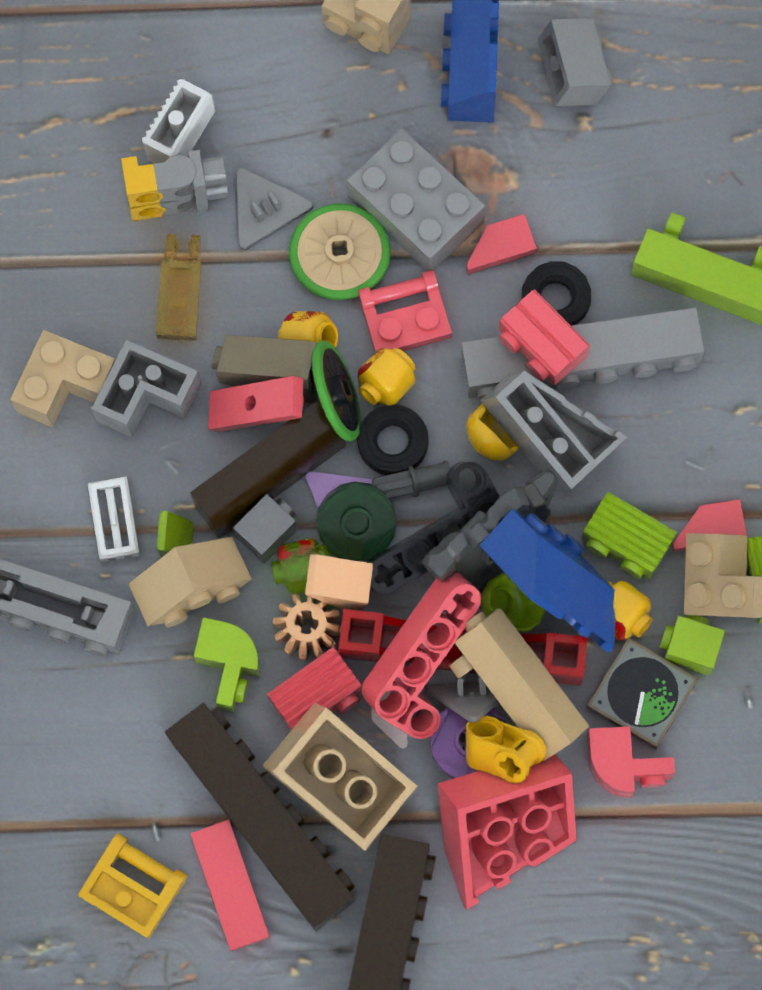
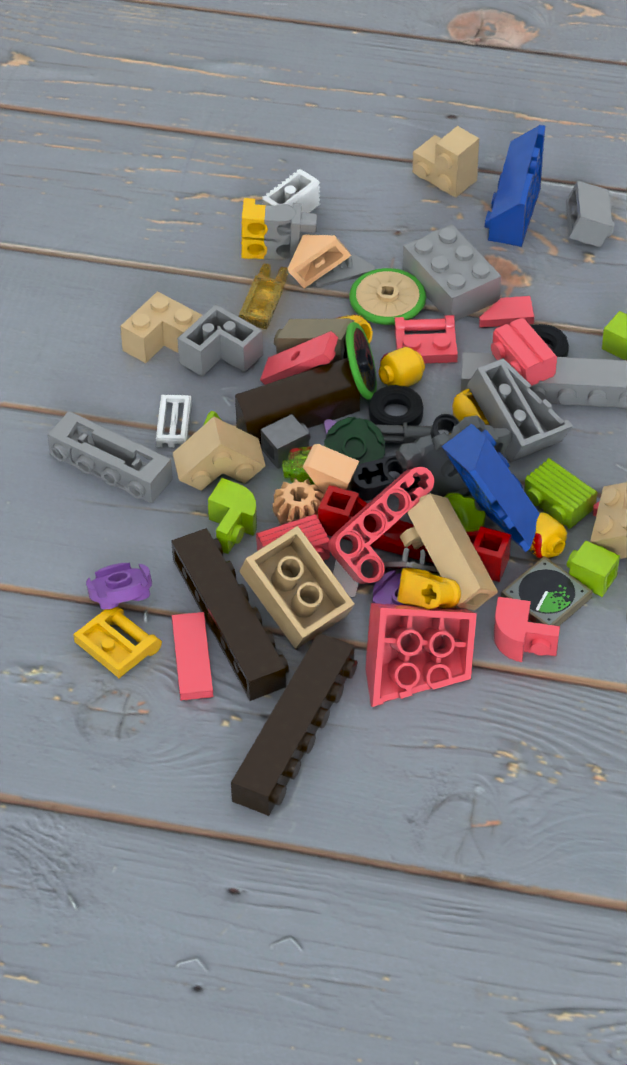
camera: 10 degrees right, 25 degrees down
none -> medium lavender plate [86,563,152,609]
none -> light nougat slope [288,235,351,289]

